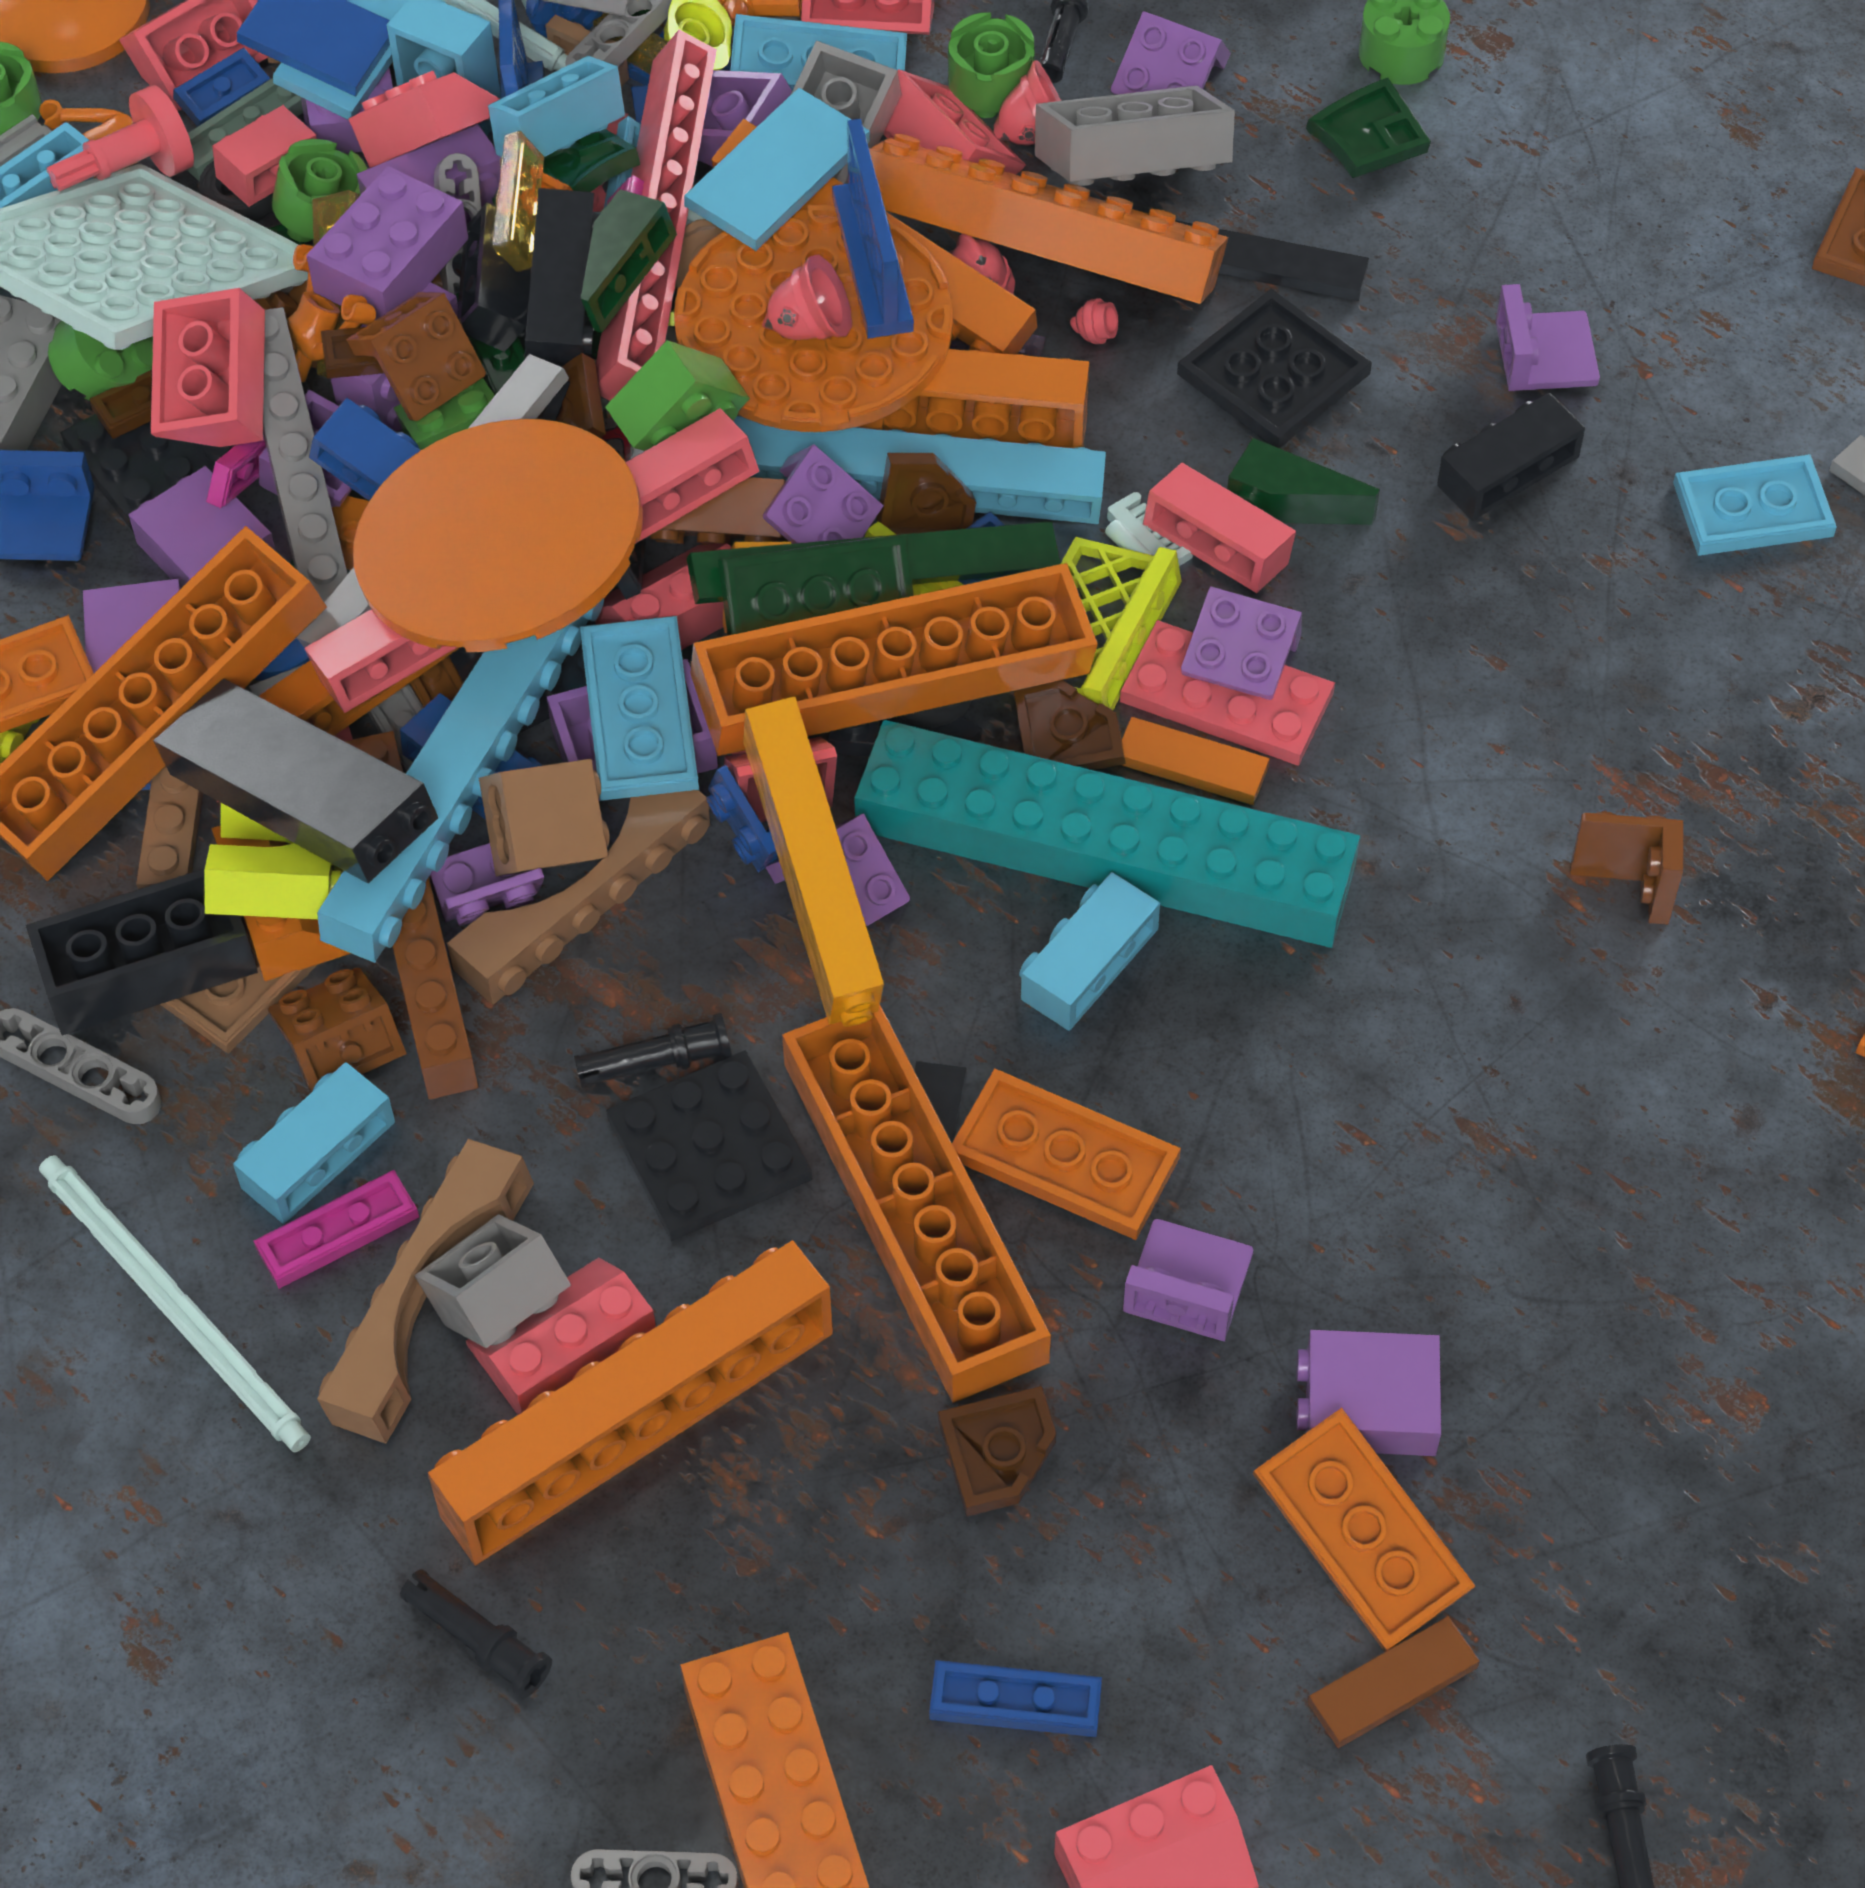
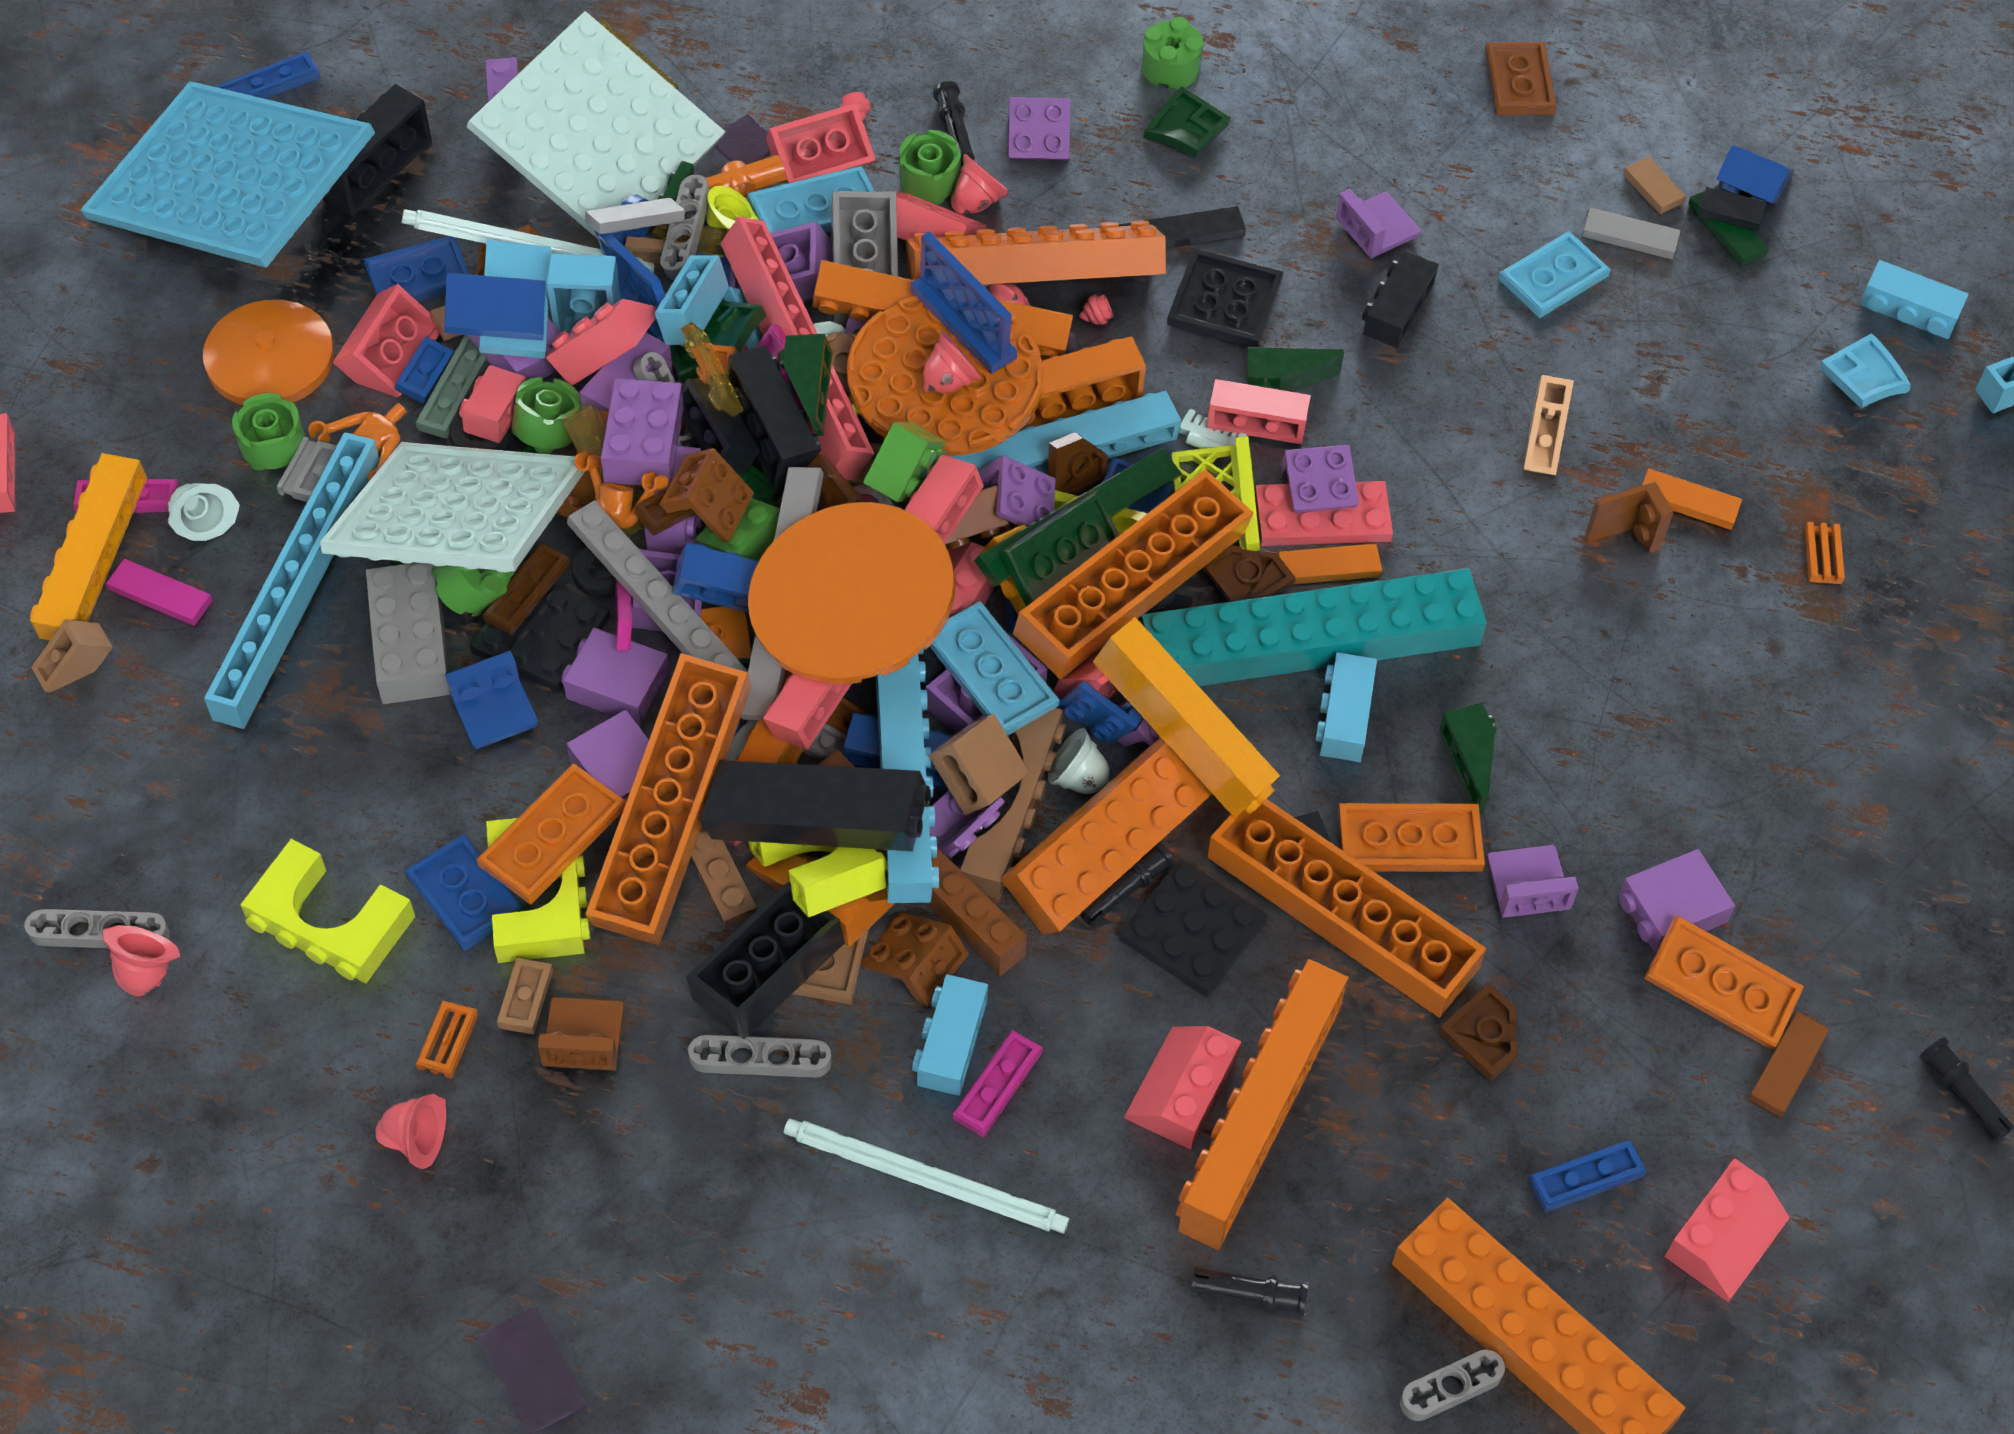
camera: 30 degrees left, 0 degrees up
coral piece [46,85,194,192] -> none
coral slope [151,288,265,447] -> none
medium nougat arch [317,1139,534,1444] -> none
light grey brick [414,1214,571,1348] -> none
medium azure tile [684,88,870,251] -> none
light grey brick [1035,85,1235,186] -> none
none -> orange brick [1000,737,1212,935]
none -> light aqua piece [1048,728,1110,794]
none -> dark green slope [1439,703,1497,814]
none -> light nougat slope [1523,375,1574,476]
none -> orange tile [1642,468,1742,530]

